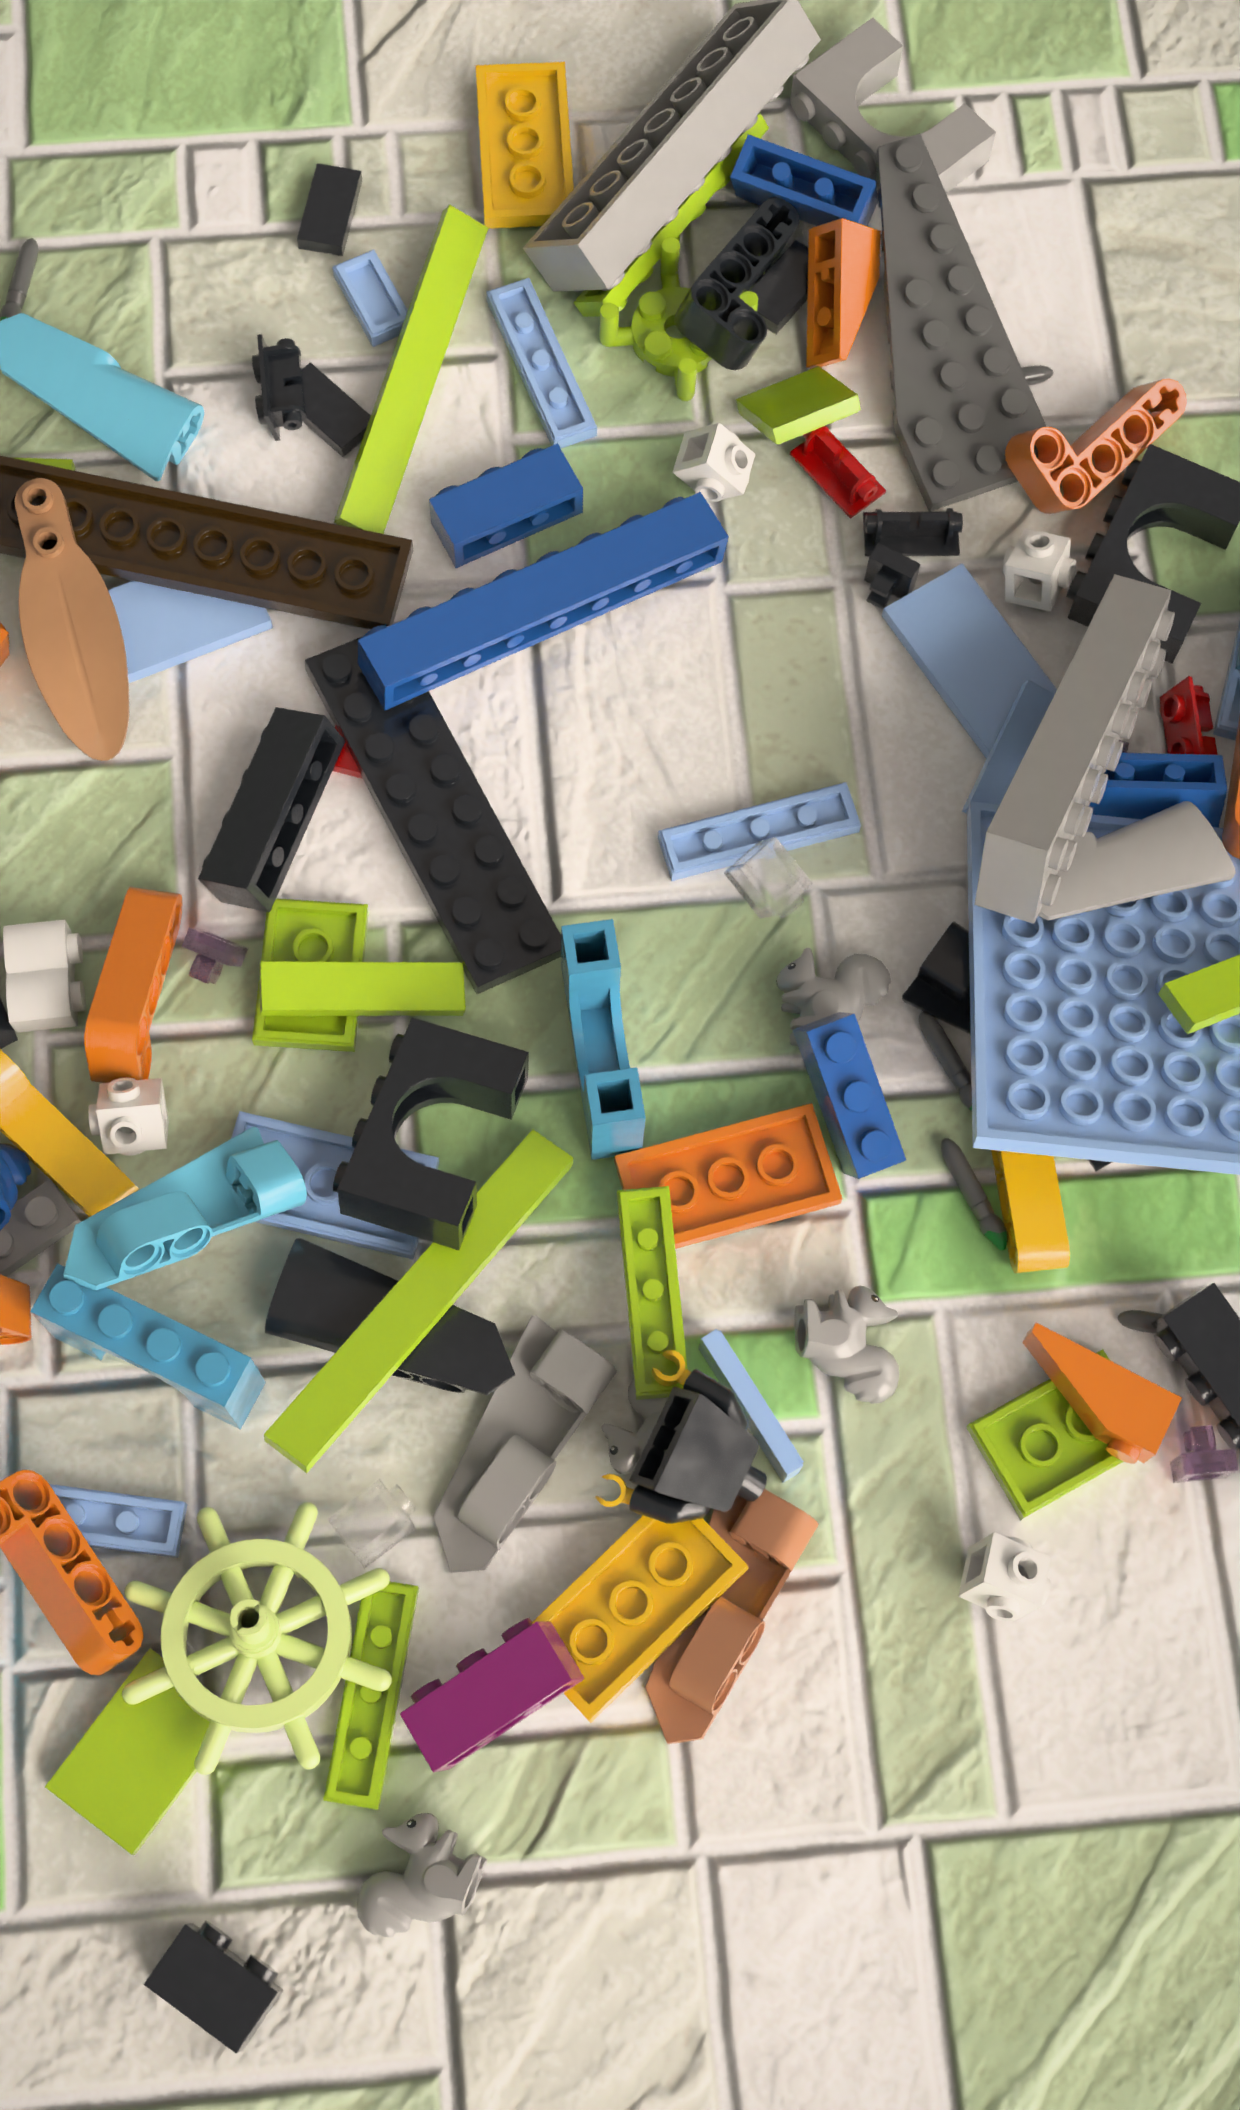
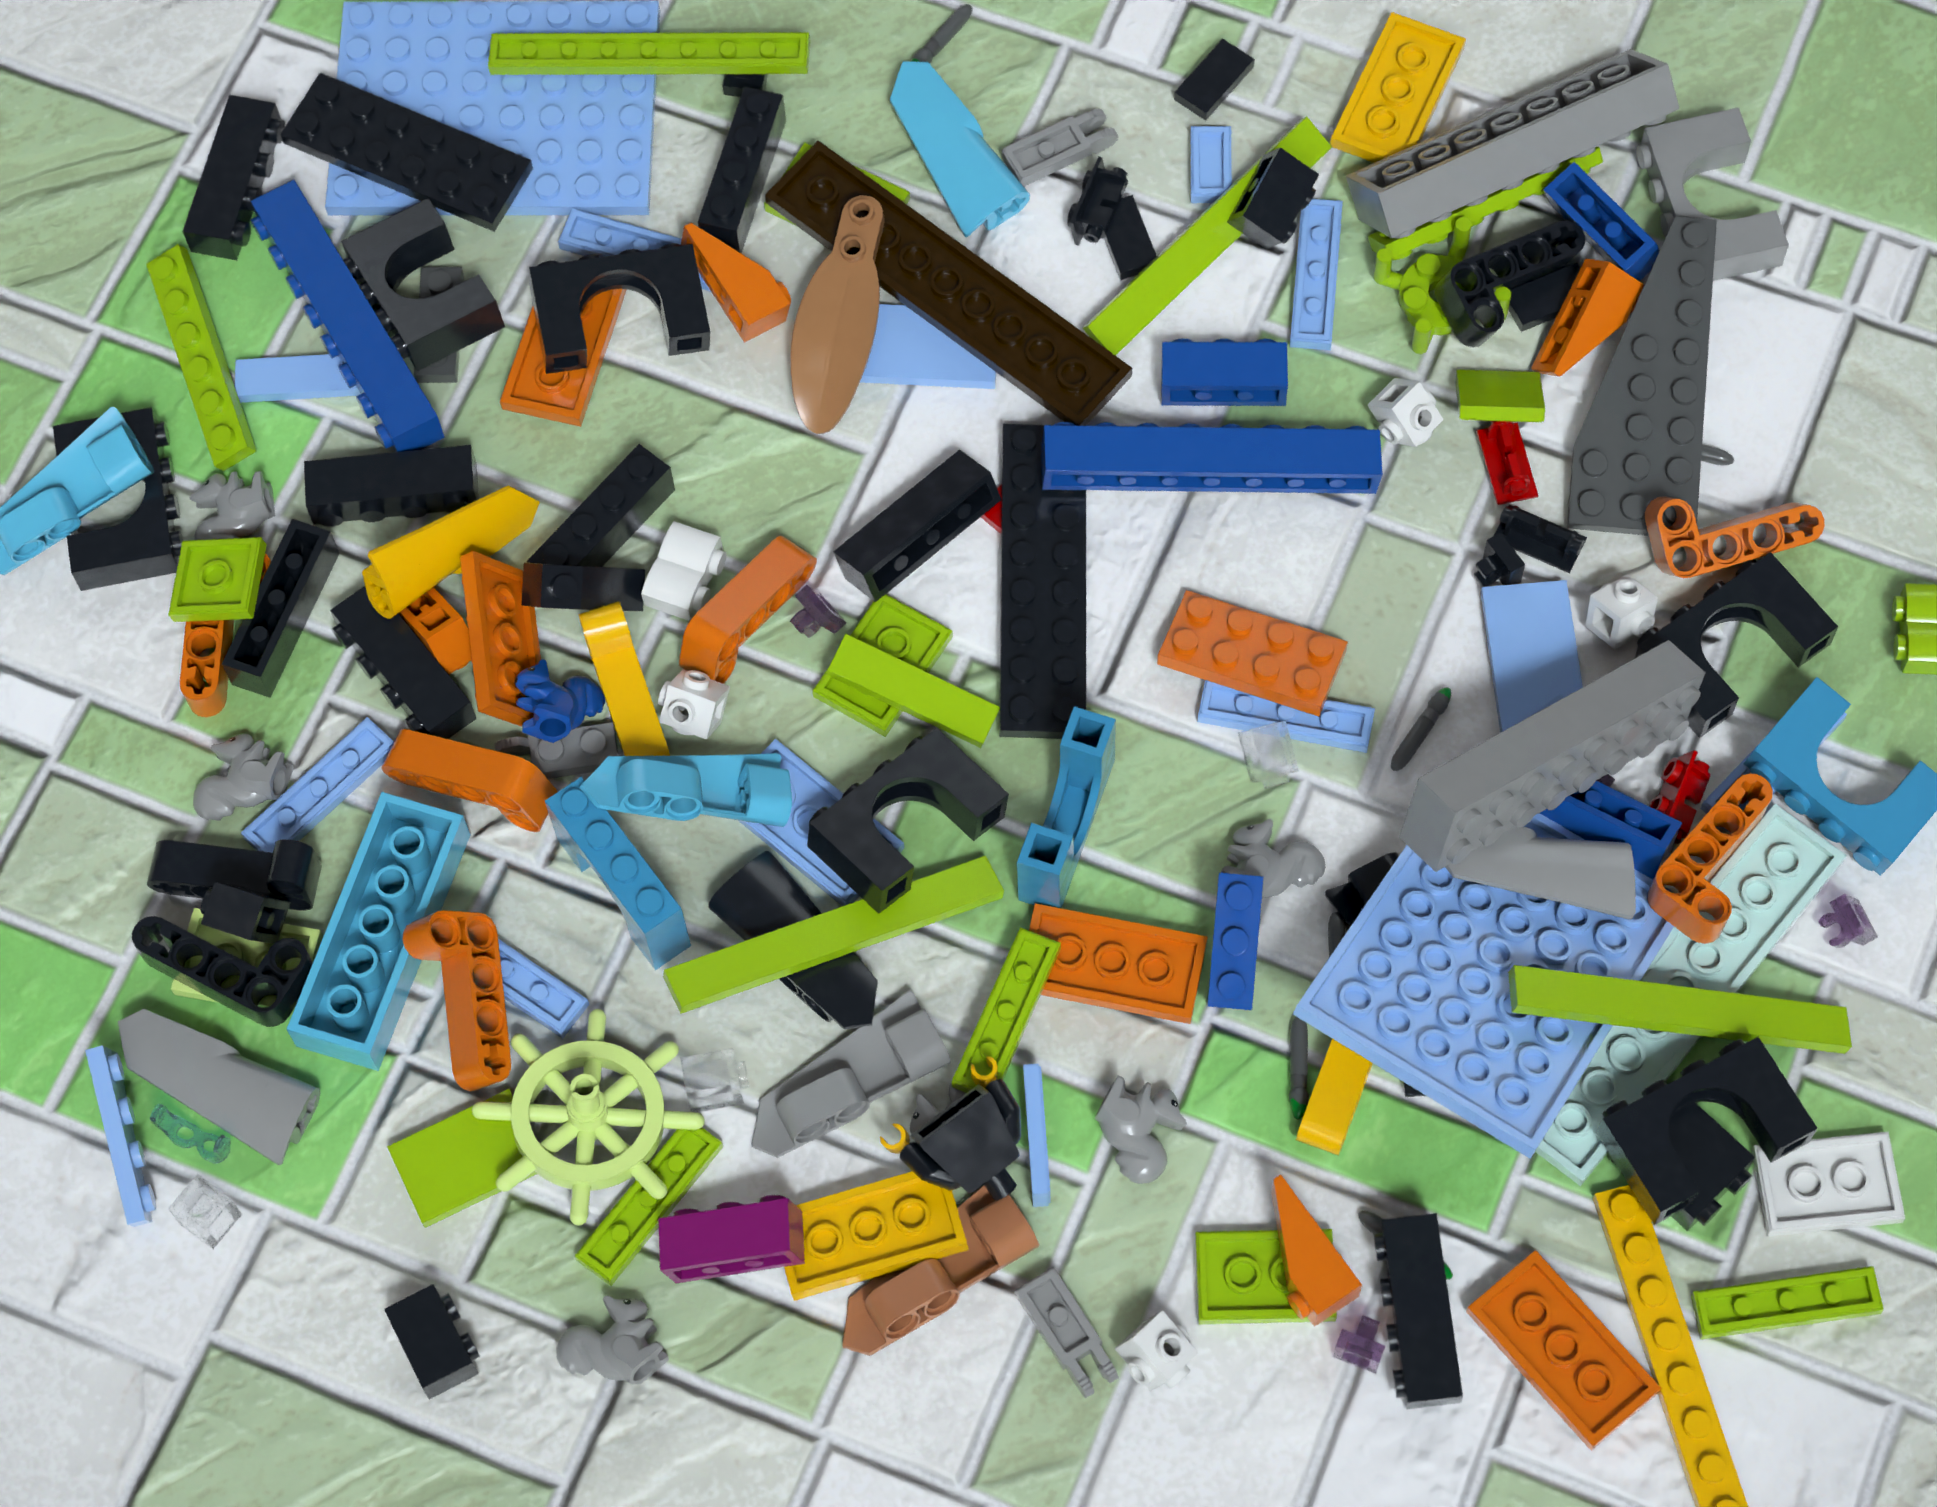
camera: 35 degrees right, 5 degrees down
none -> light grey hinge [1001,108,1119,186]
none -> light grey hinge [1015,1267,1119,1398]
none -> orange plate [1157,590,1348,716]
none -> black brick [1227,147,1319,249]
none -> dark grey piece [1391,687,1451,771]

